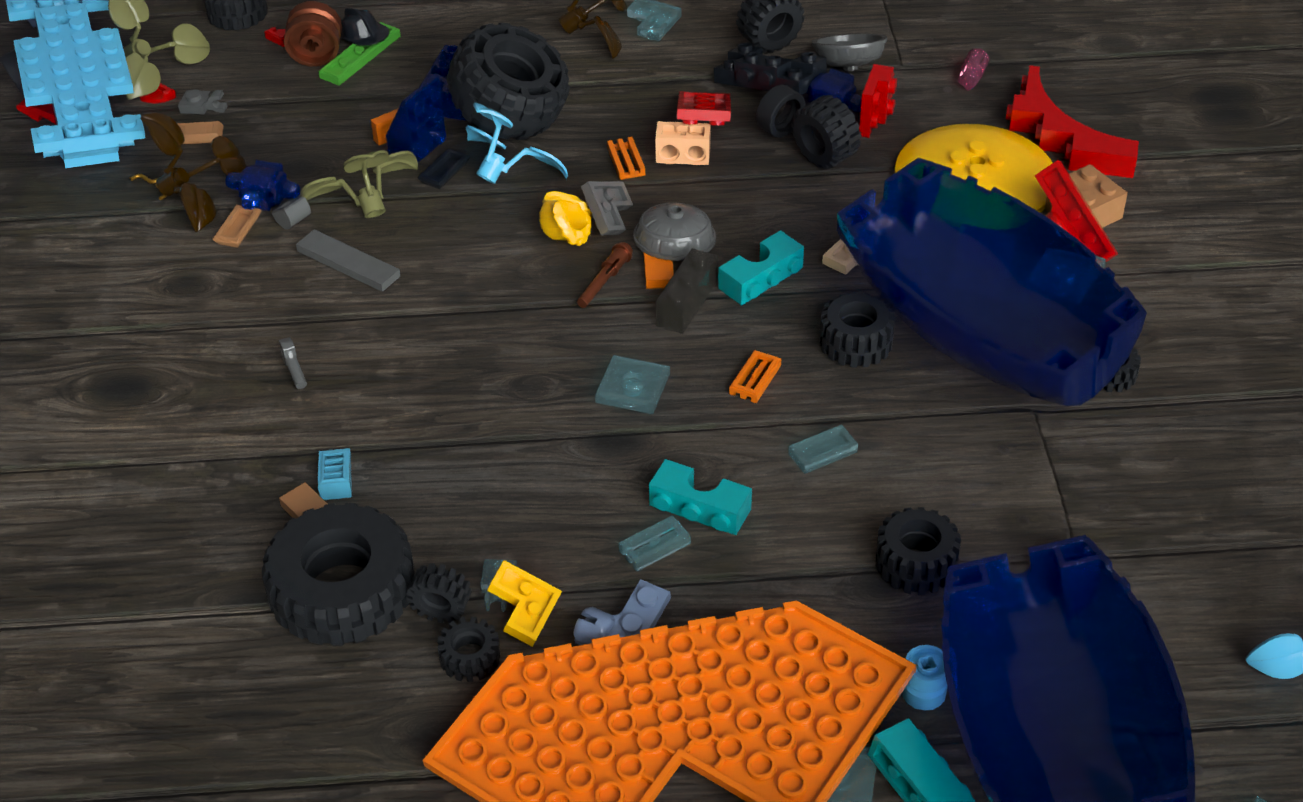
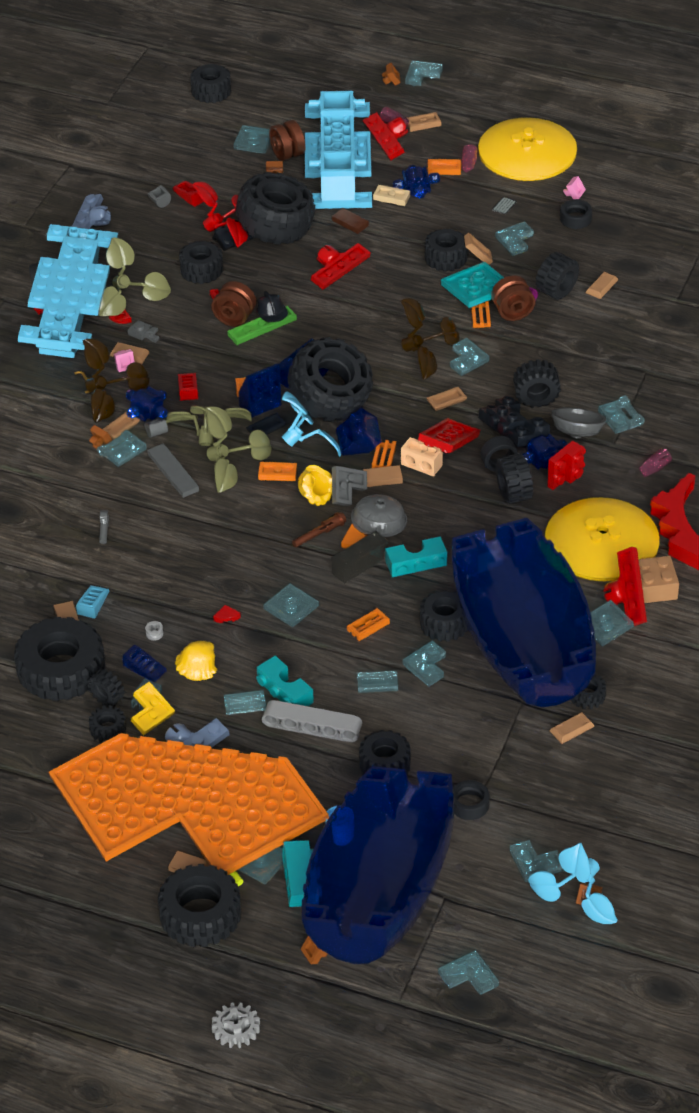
camera: 25 degrees right, 0 degrees up
none -> dark orange tile [89,425,113,450]
none -> clear light blue plate [97,430,147,467]
none -> bright pink tile [114,349,135,372]
none -> clear blue slope [123,645,167,683]
none -> light grey bush [145,621,164,641]
none -> yellow hair [175,641,217,681]
none -> red slope [178,373,198,401]
none -> olive plant [205,407,272,493]
none -> red tile [213,605,241,623]
none -> orange plate [258,462,297,481]
none -> light grey beam [262,700,363,742]
none -> clear blue slope [336,408,382,456]
none -> medium nougat tile [363,465,403,487]
none -> clear light blue plate [403,640,446,687]
none -> medium nougat tile [427,387,467,411]
none -> clear light blue plate [510,840,565,882]
none -> medium nougat tile [550,712,594,744]
none -> clear light blue plate [598,395,645,434]

